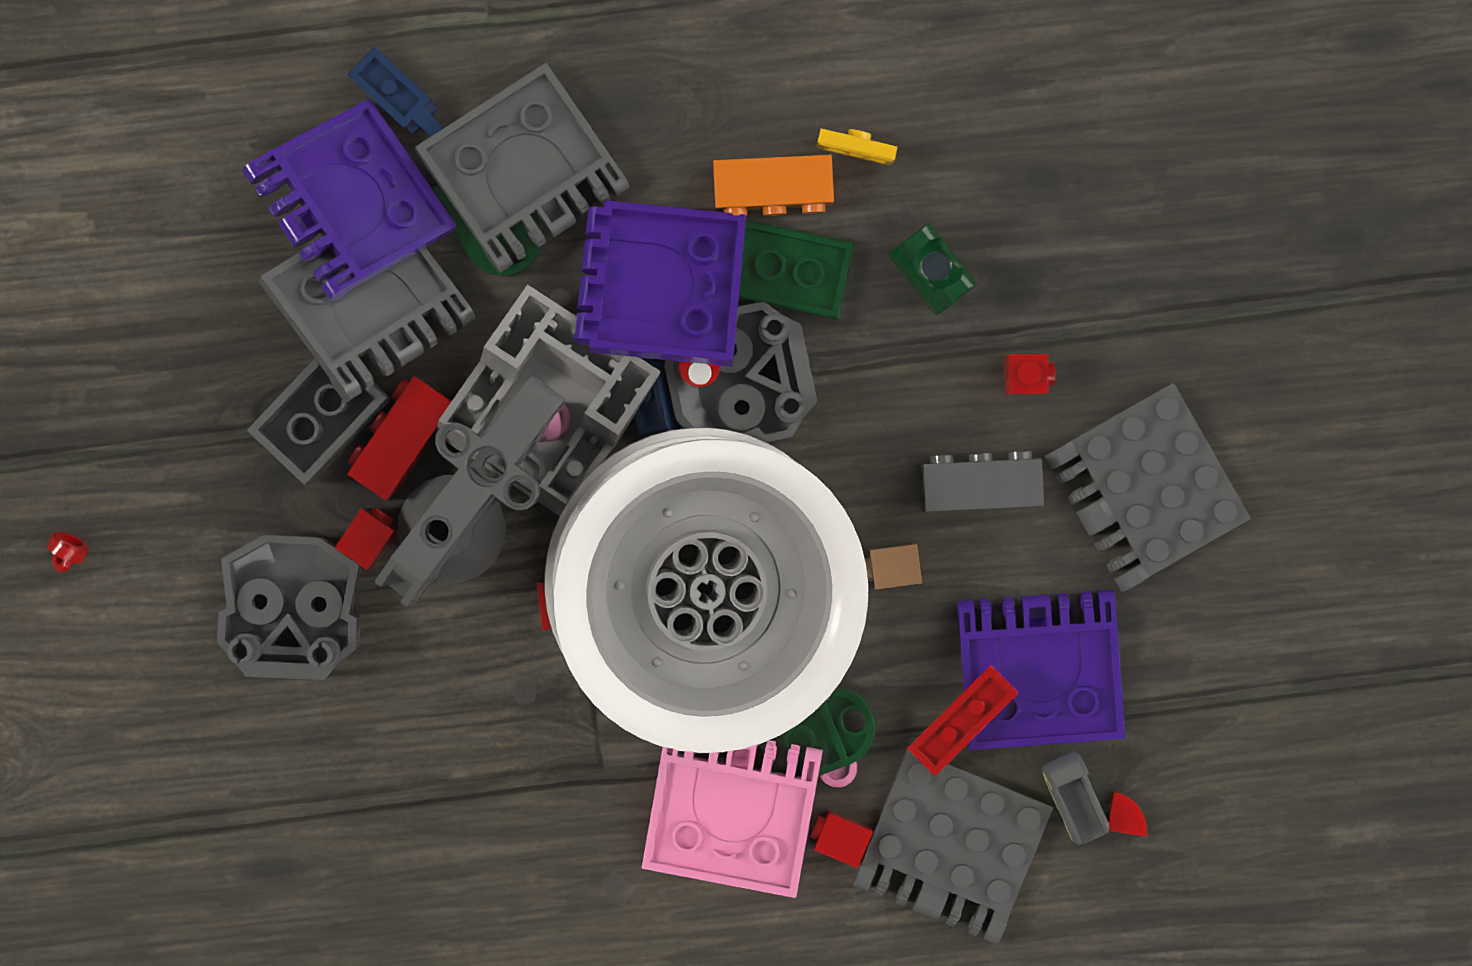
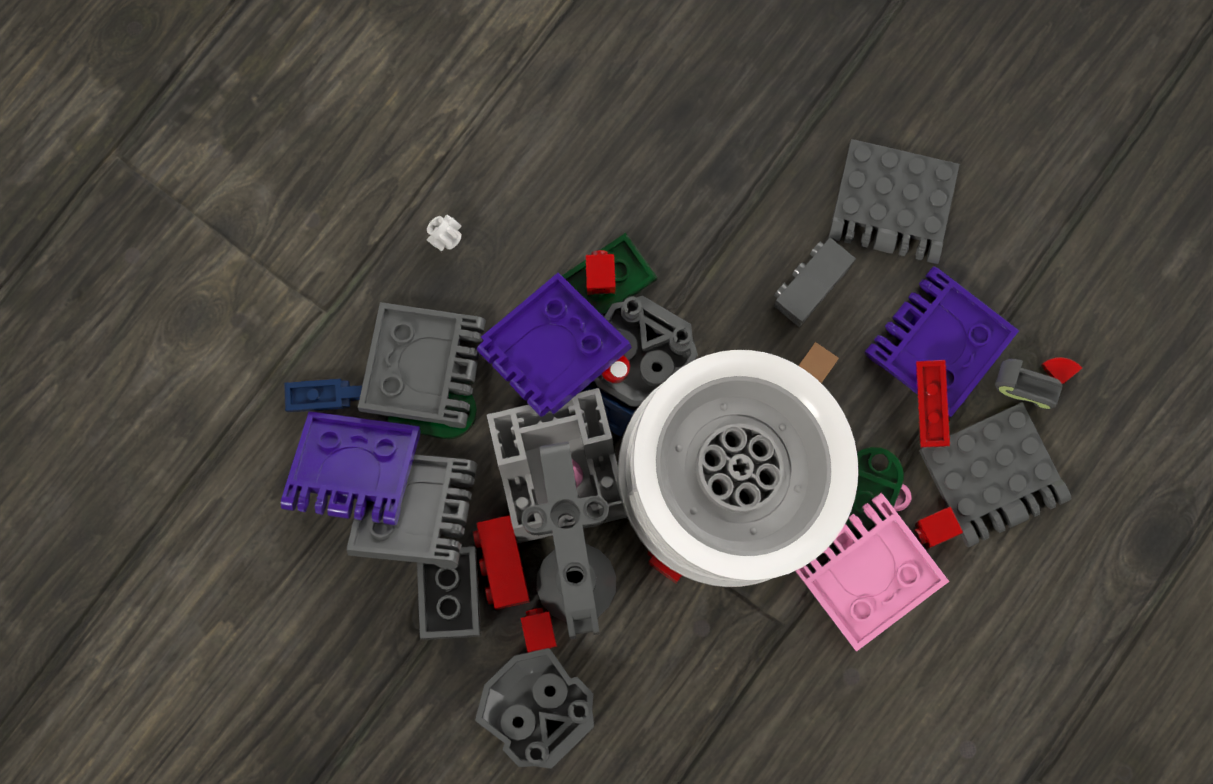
camera: 50 degrees left, 10 degrees down
orange brick [713,155,834,216] -> none
yellow plate [817,128,897,166] -> none
dark green piece [888,222,978,316] -> none
red brick [1004,354,1055,395] -> none
none -> white gear [427,215,461,251]
none -> red brick [586,250,615,295]

